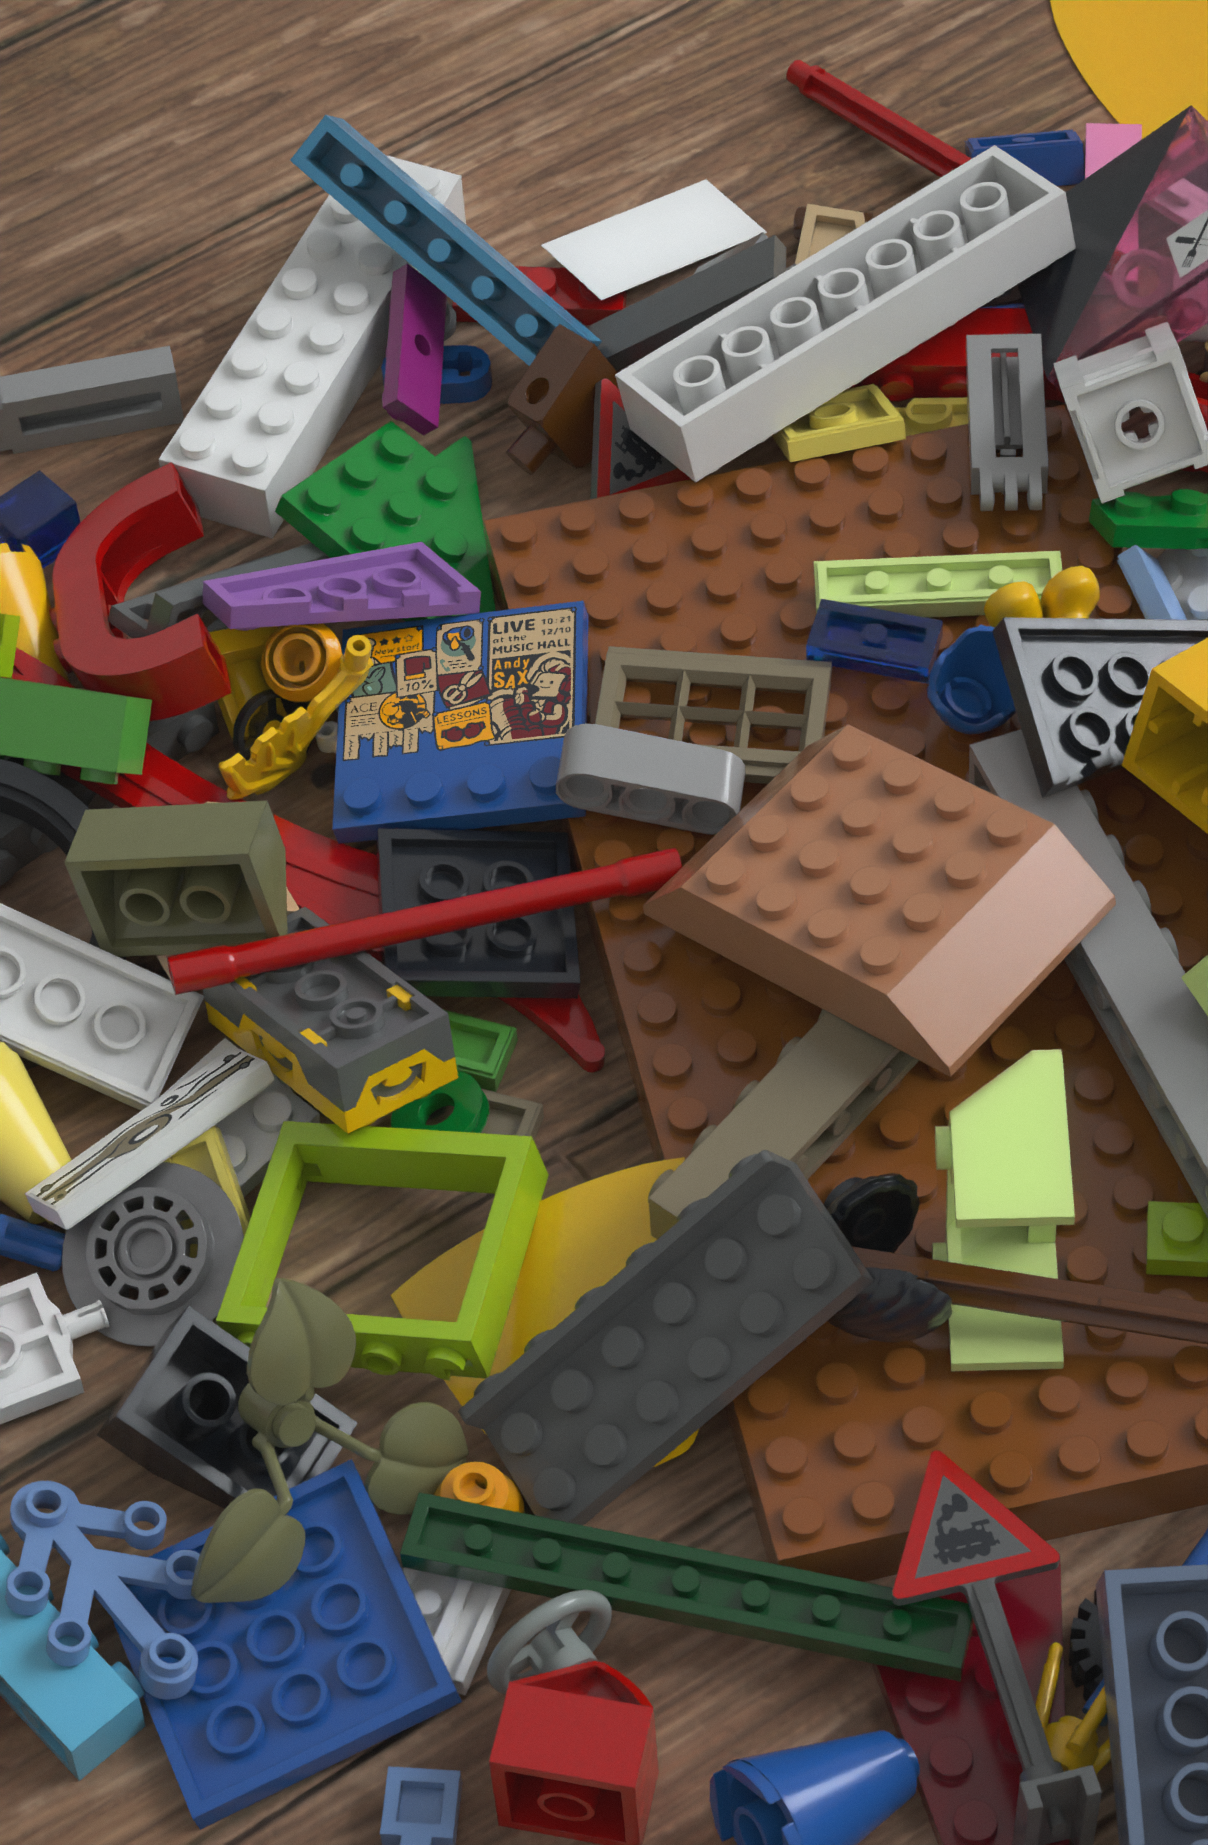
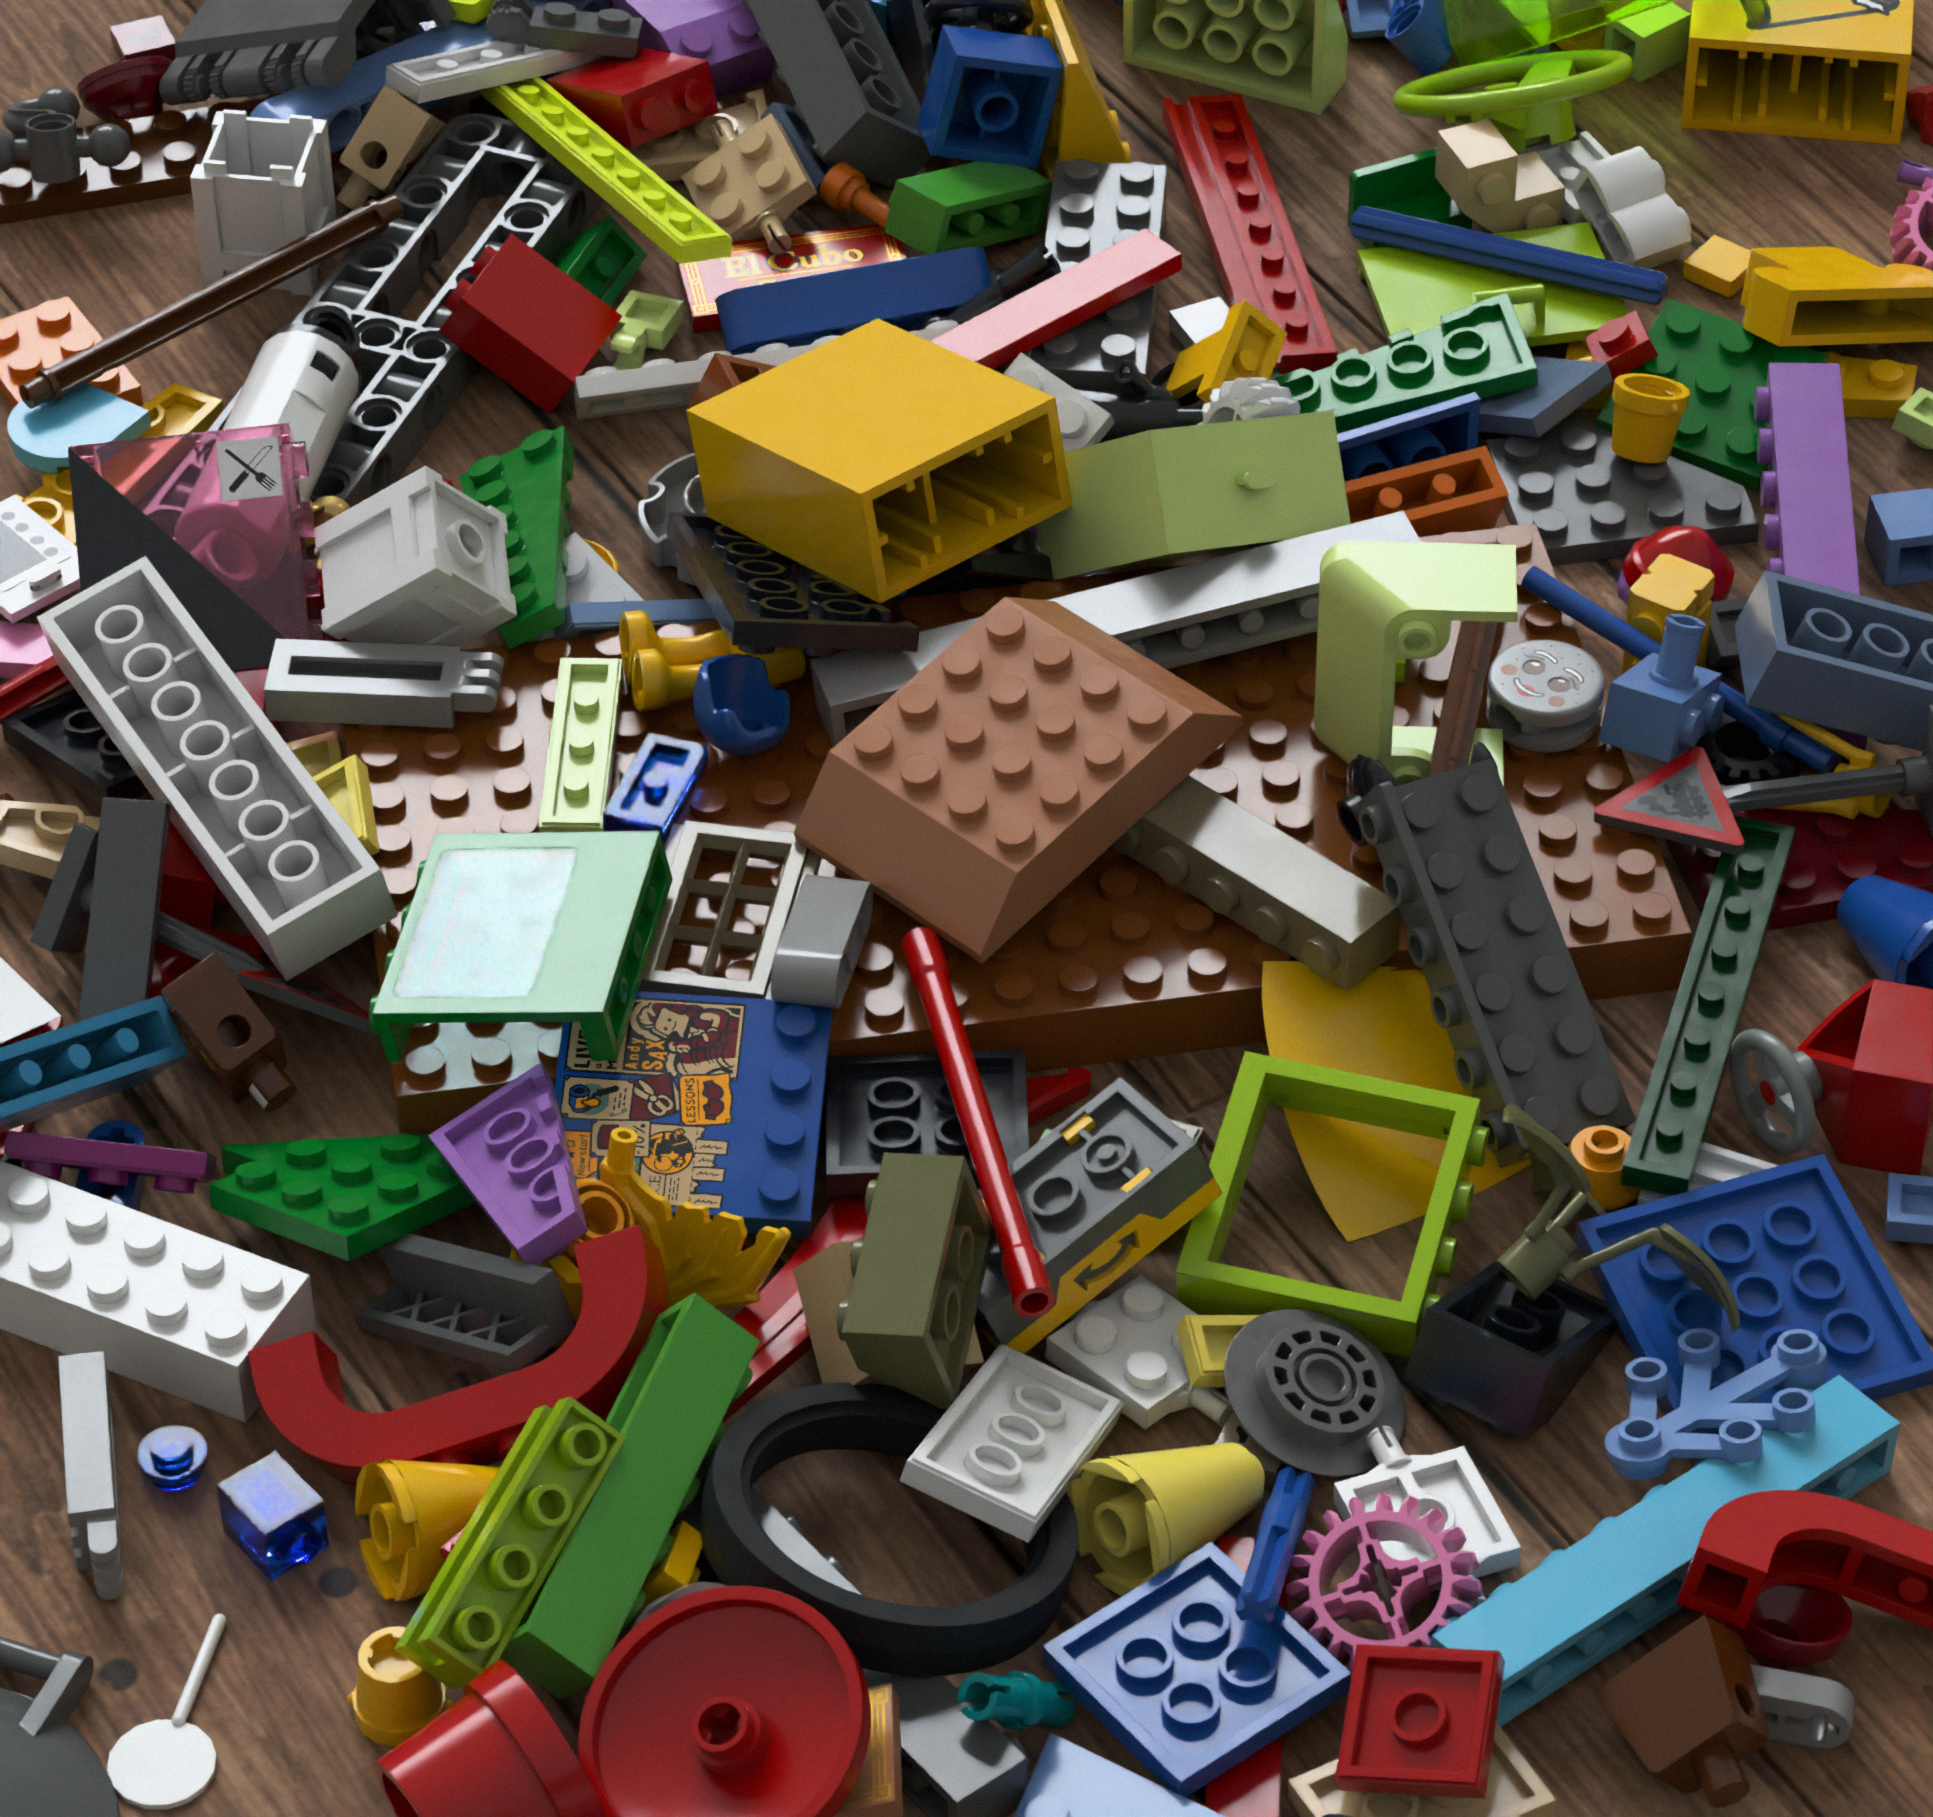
camera: 90 degrees left, 10 degrees down
white tile [25,1046,275,1230] -> none
none -> clear blue plate [137,1425,208,1491]
none -> panel [369,831,673,1062]
none -> light grey head [1486,640,1605,753]
none -> medium blue brick [1599,614,1725,763]

